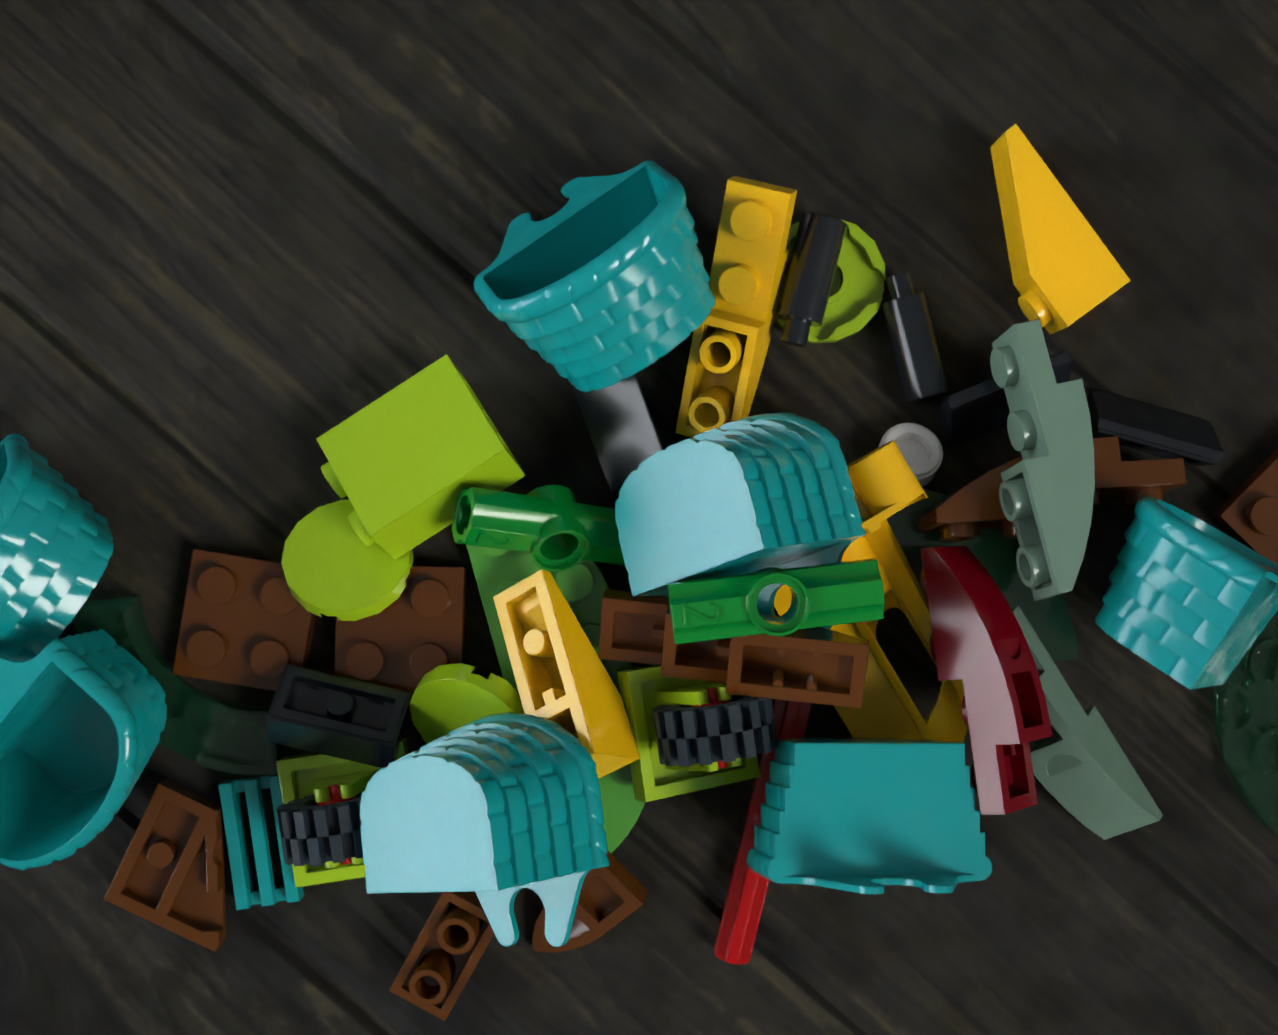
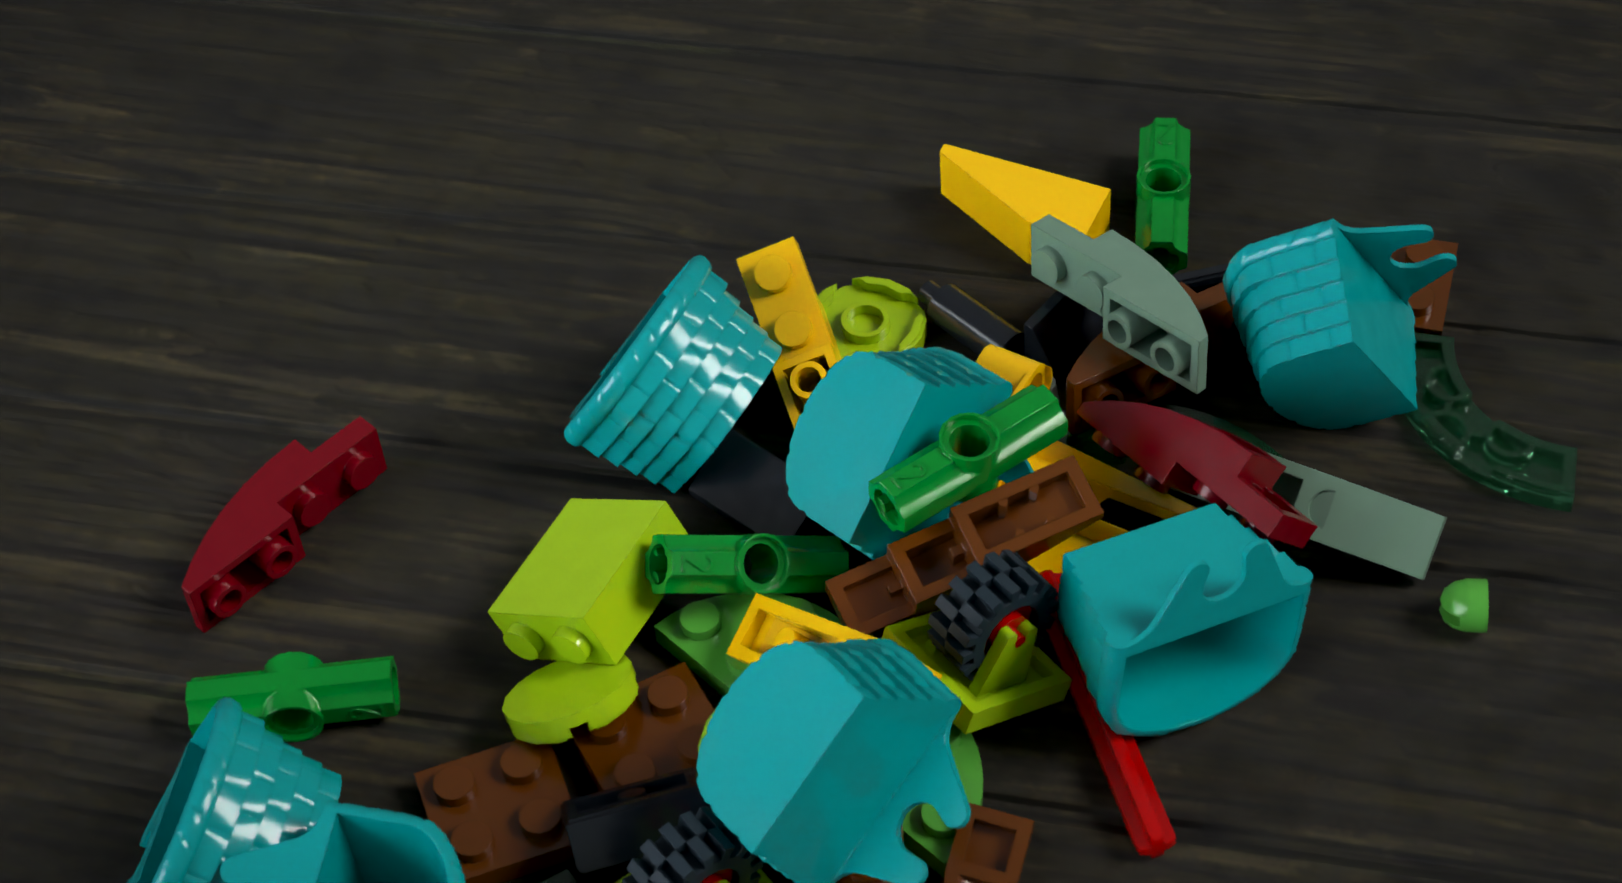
camera: 25 degrees left, 40 degrees down
black cylinder [776,213,847,347] -> none
none -> dark red slope [181,416,387,633]
none -> green piece [185,652,400,742]
none -> green piece [1135,118,1191,275]
none -> bright green hinge [1439,578,1489,633]

